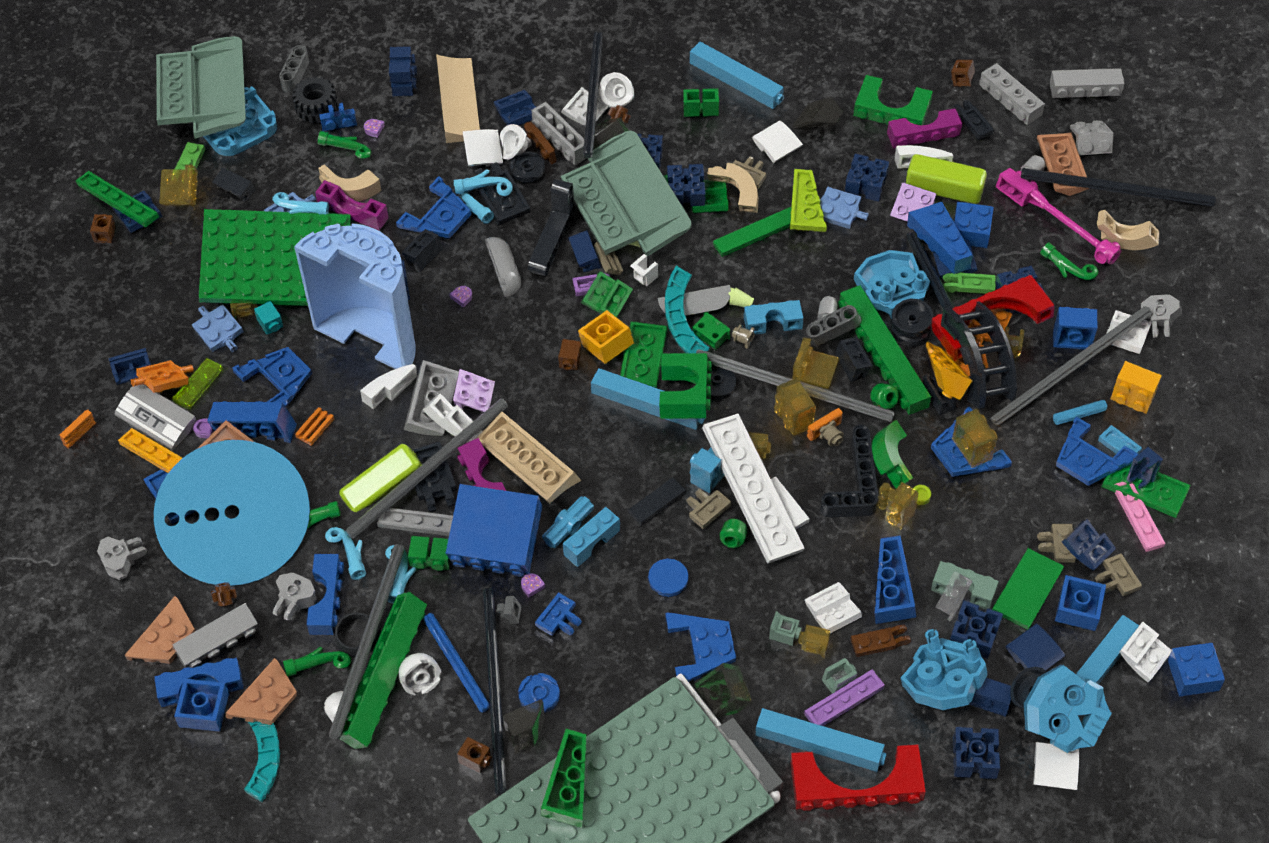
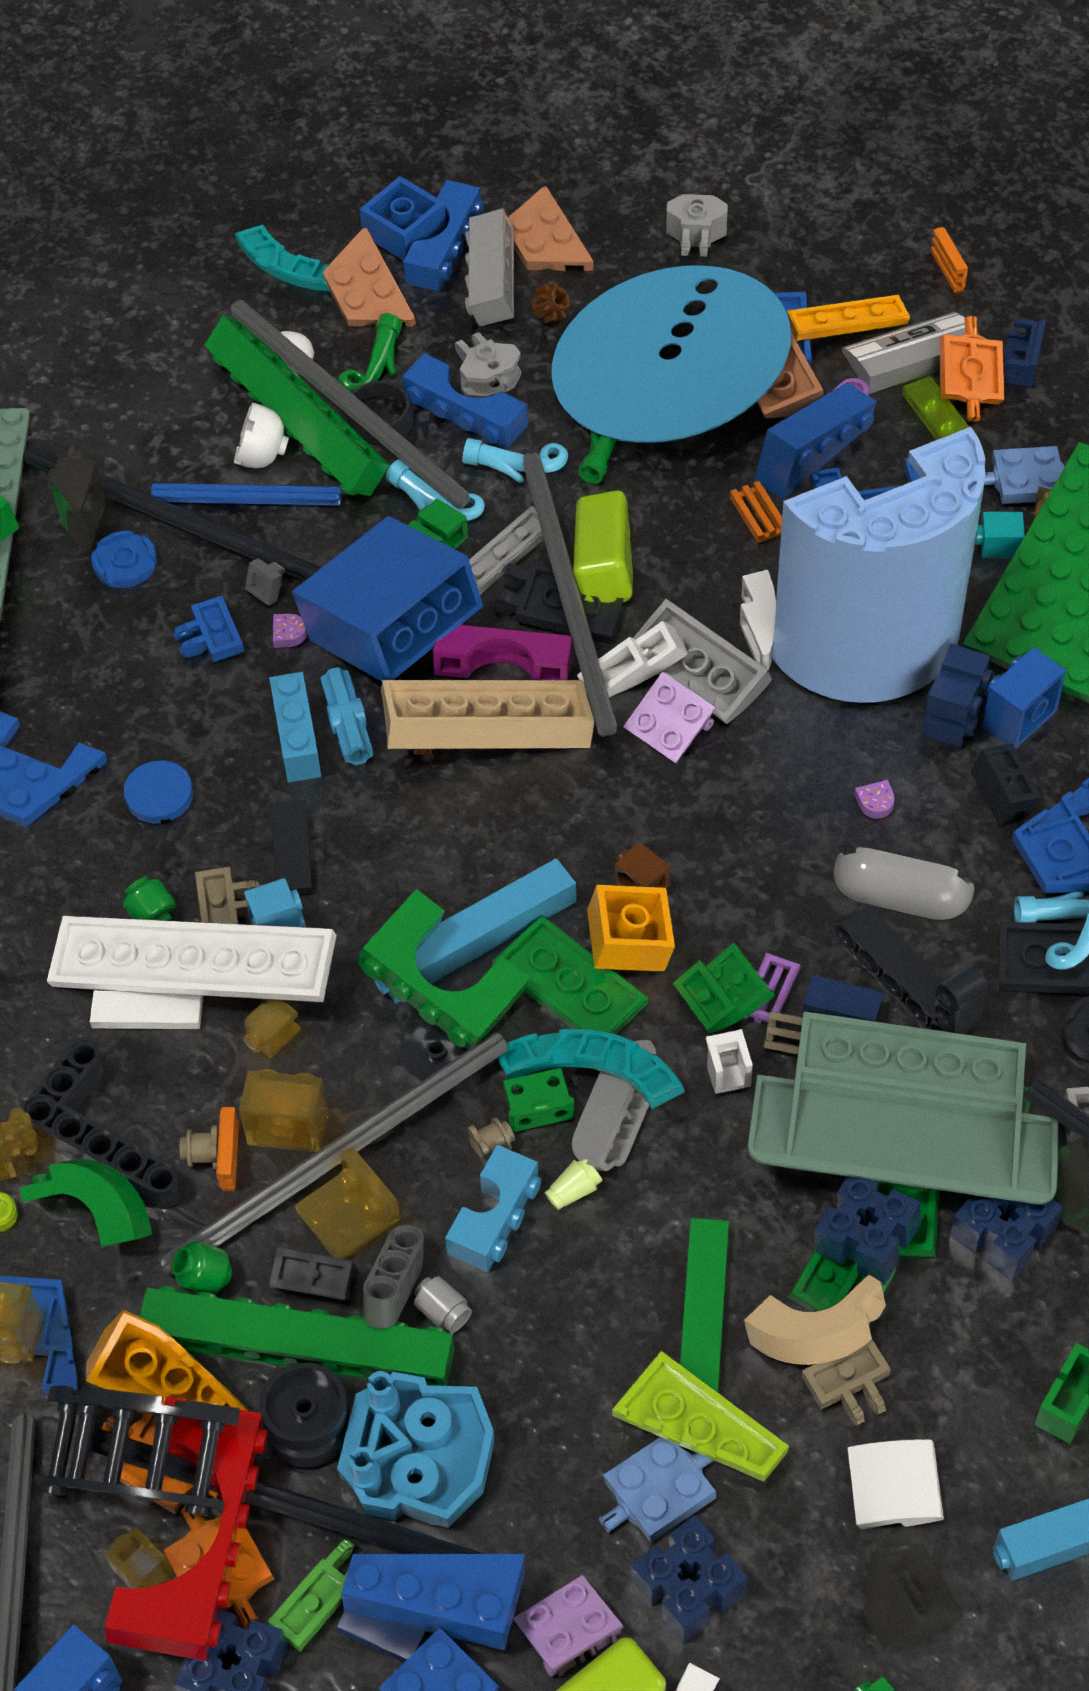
camera: 125 degrees right, 0 degrees up
reddish brown brick [457,737,492,774] -> none

